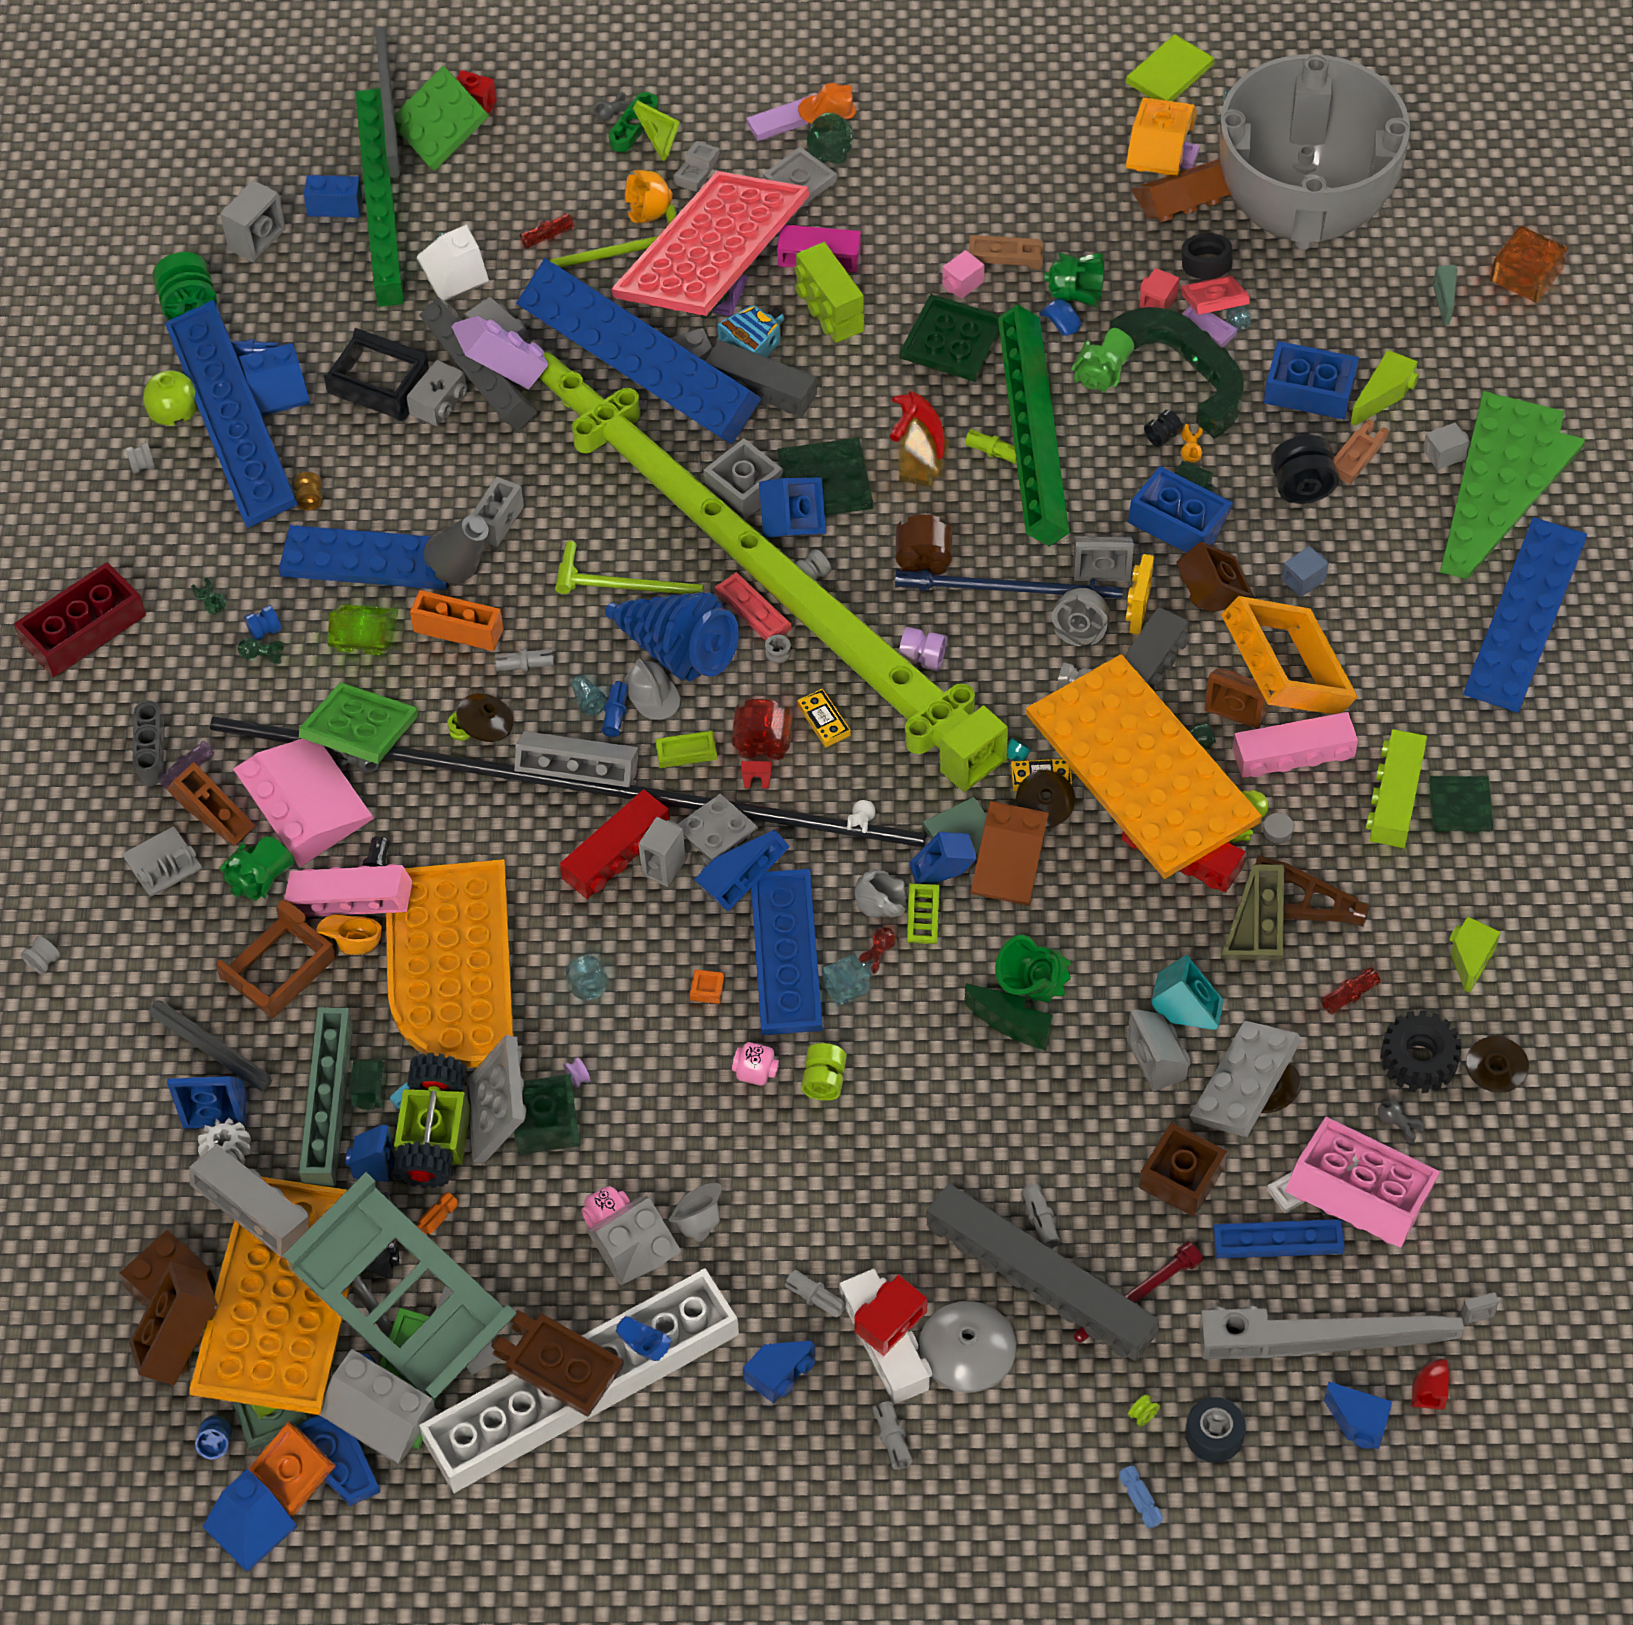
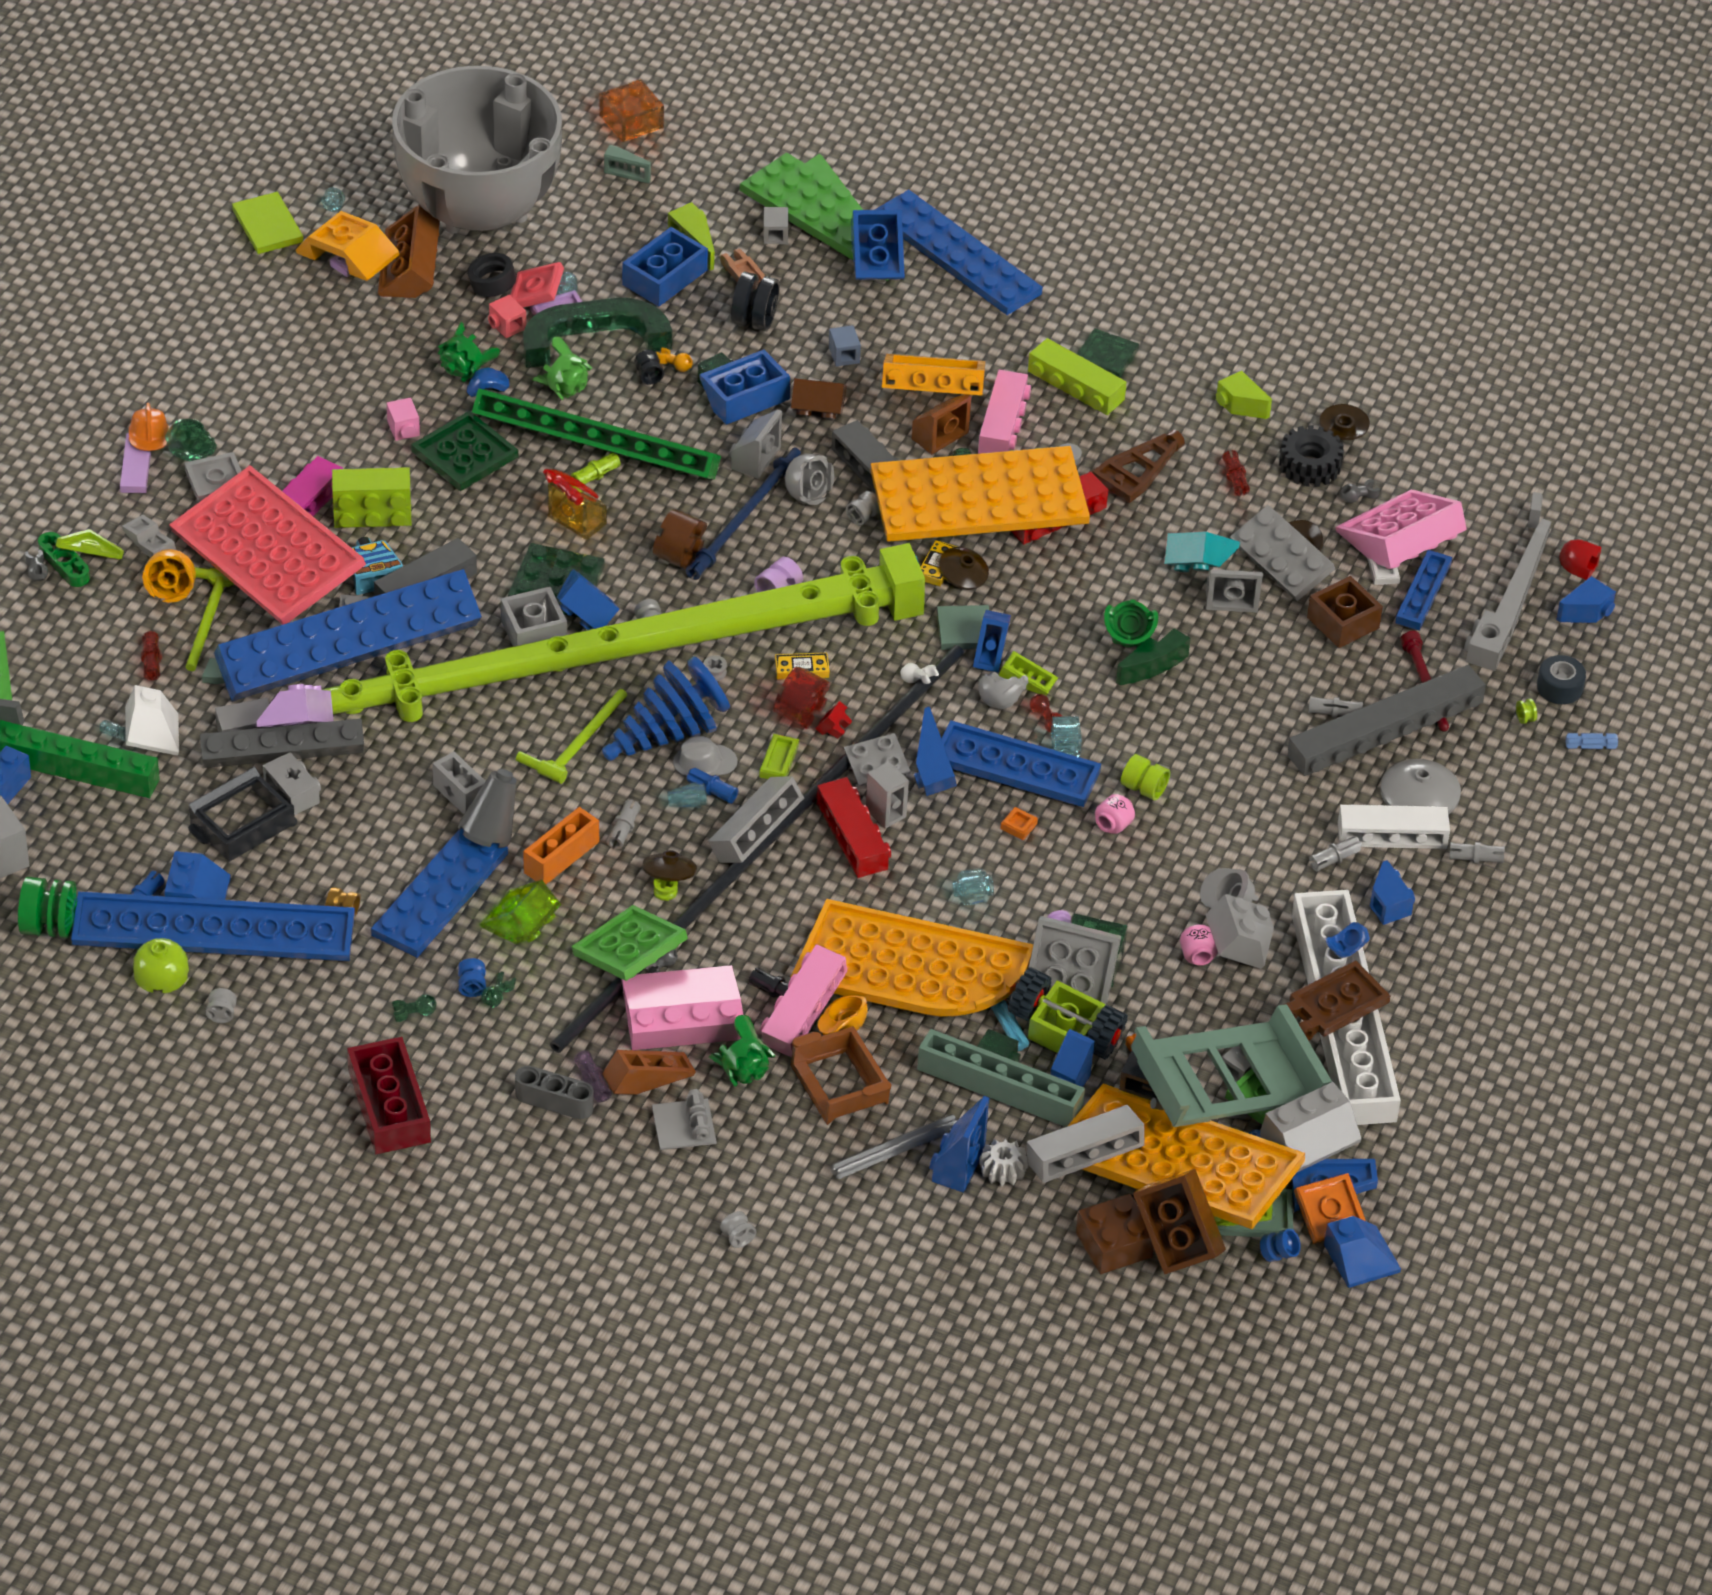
camera: 70 degrees left, 10 degrees down
coral tile [715,572,792,641] -> none
red brick [854,1275,927,1356] -> none
medium nougat plate [969,235,1045,270] -> none
dark orange slope [970,801,1048,906] -> none
yellow plate [1125,554,1154,635] -> none
olive wedge [1221,864,1284,961] -> none
none -> blue slope [851,210,905,280]

